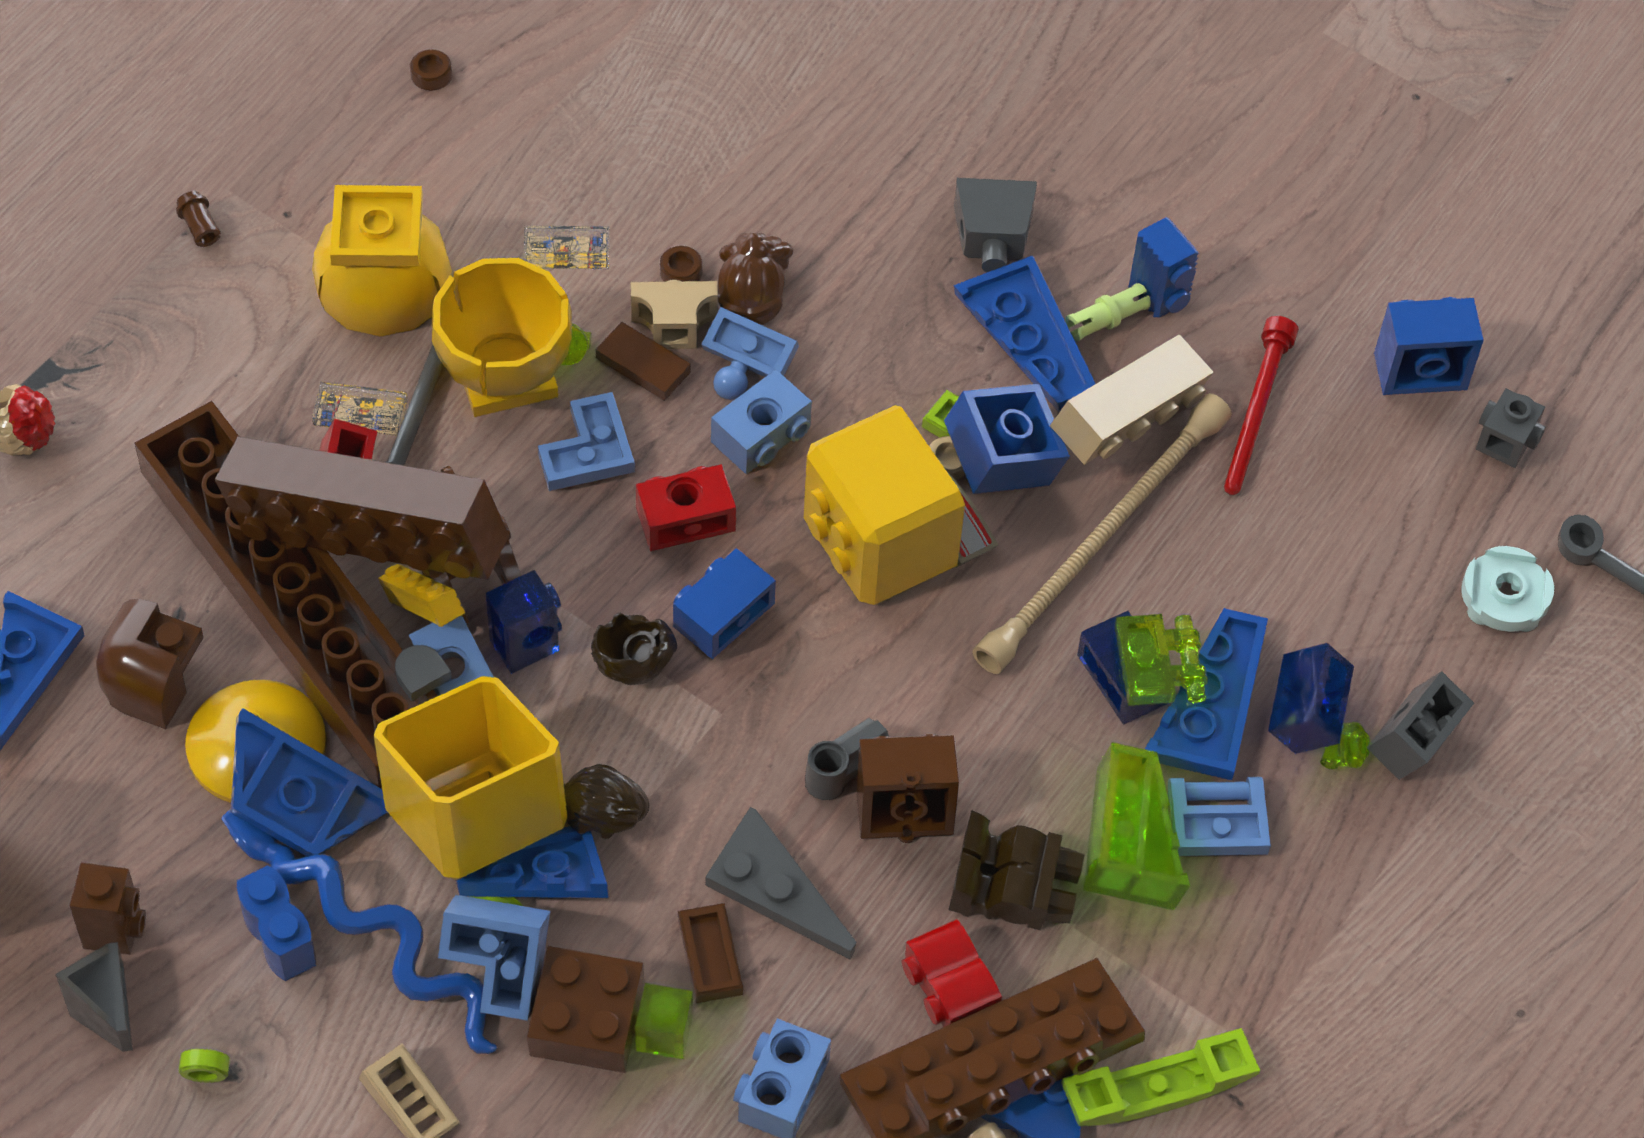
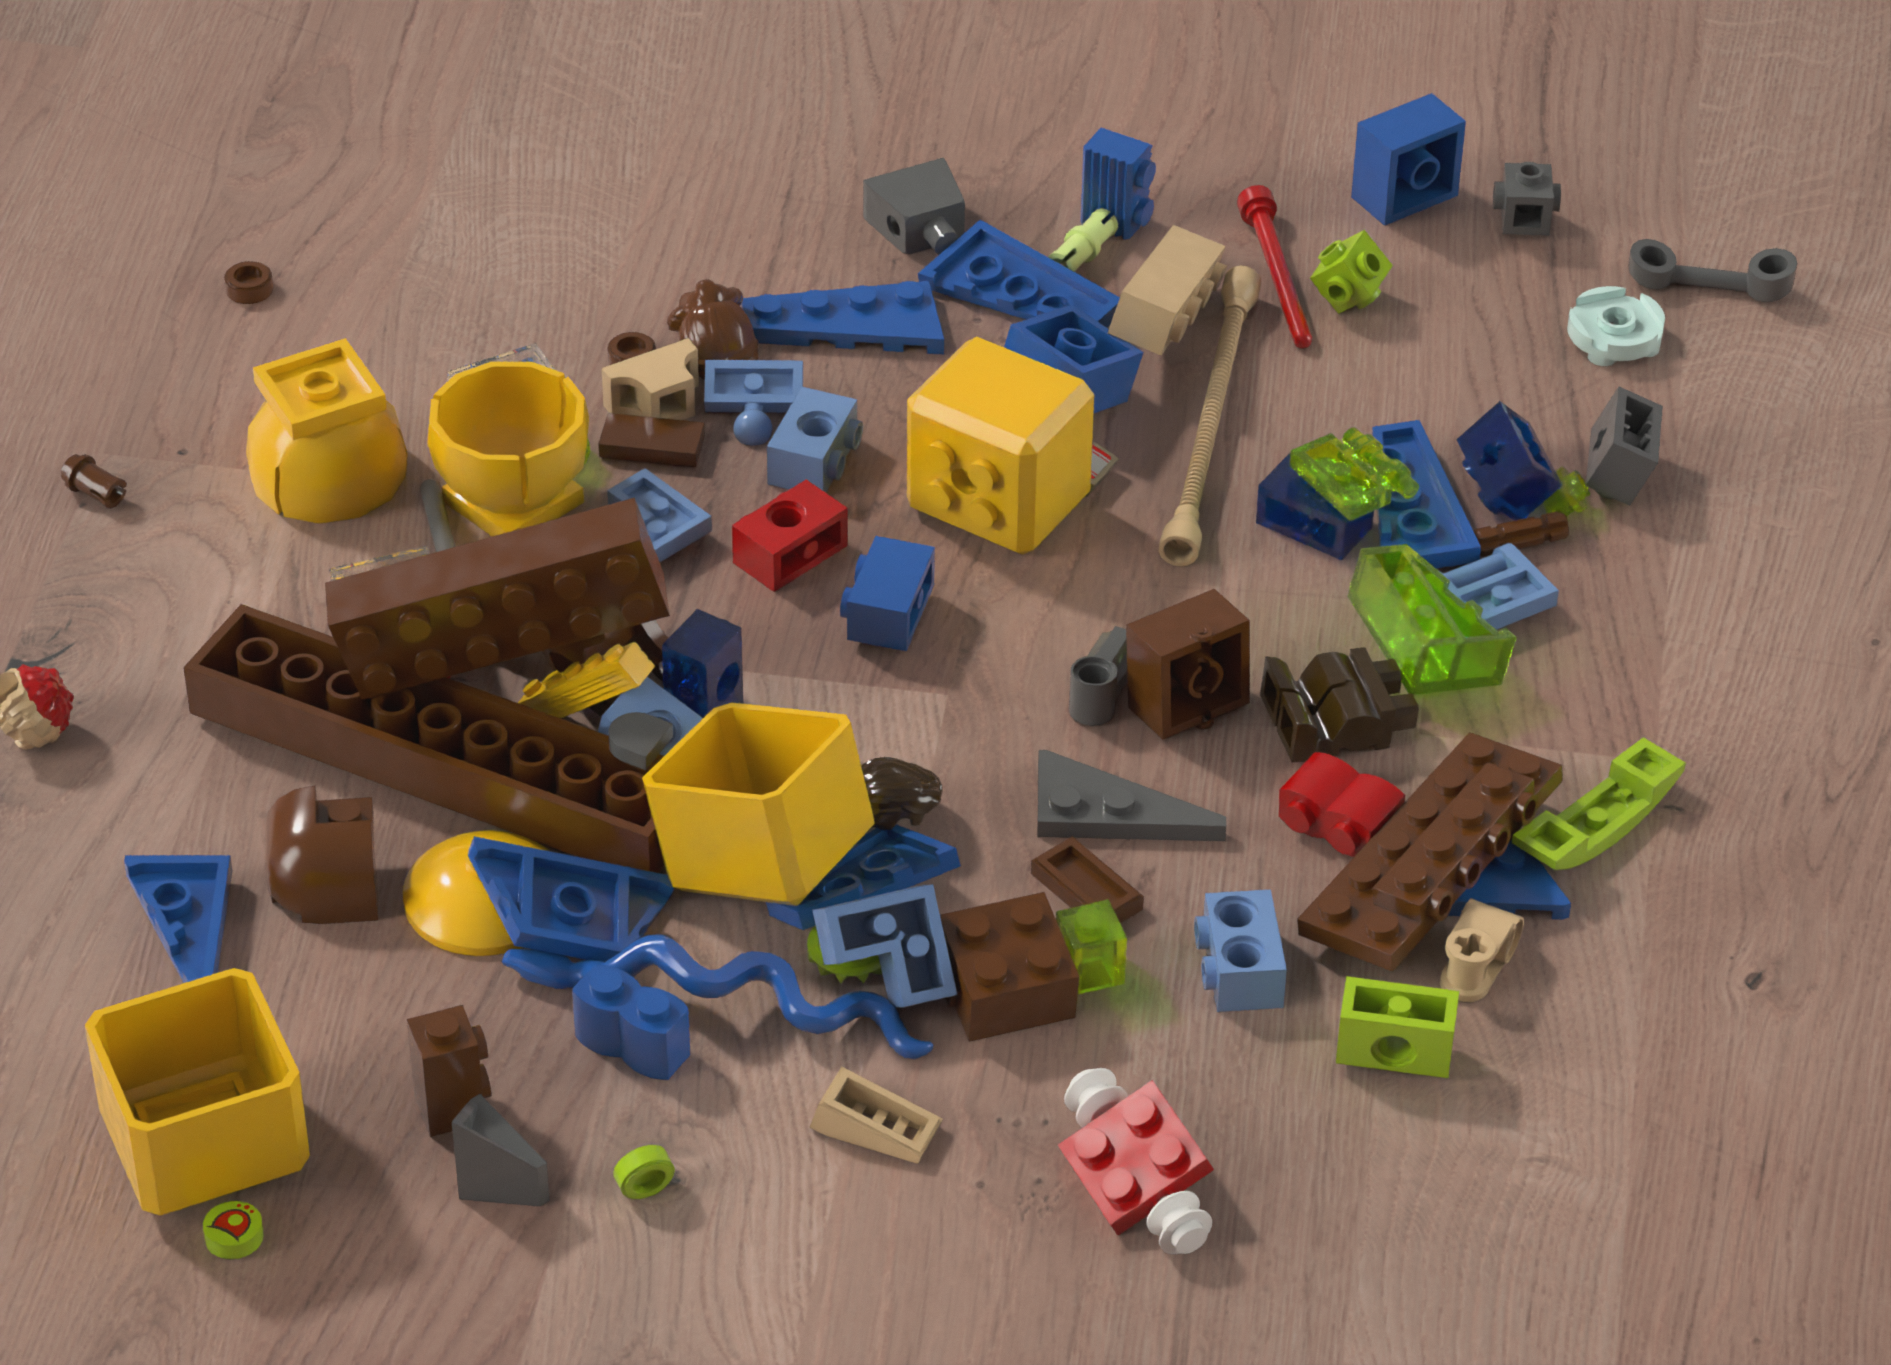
camera: 25 degrees left, 15 degrees down
dark brown hair [591,612,678,685] -> none
none -> blue wing [741,281,944,355]
none -> lime brick [1309,230,1393,314]
none -> reddish brown axle [1474,512,1569,557]

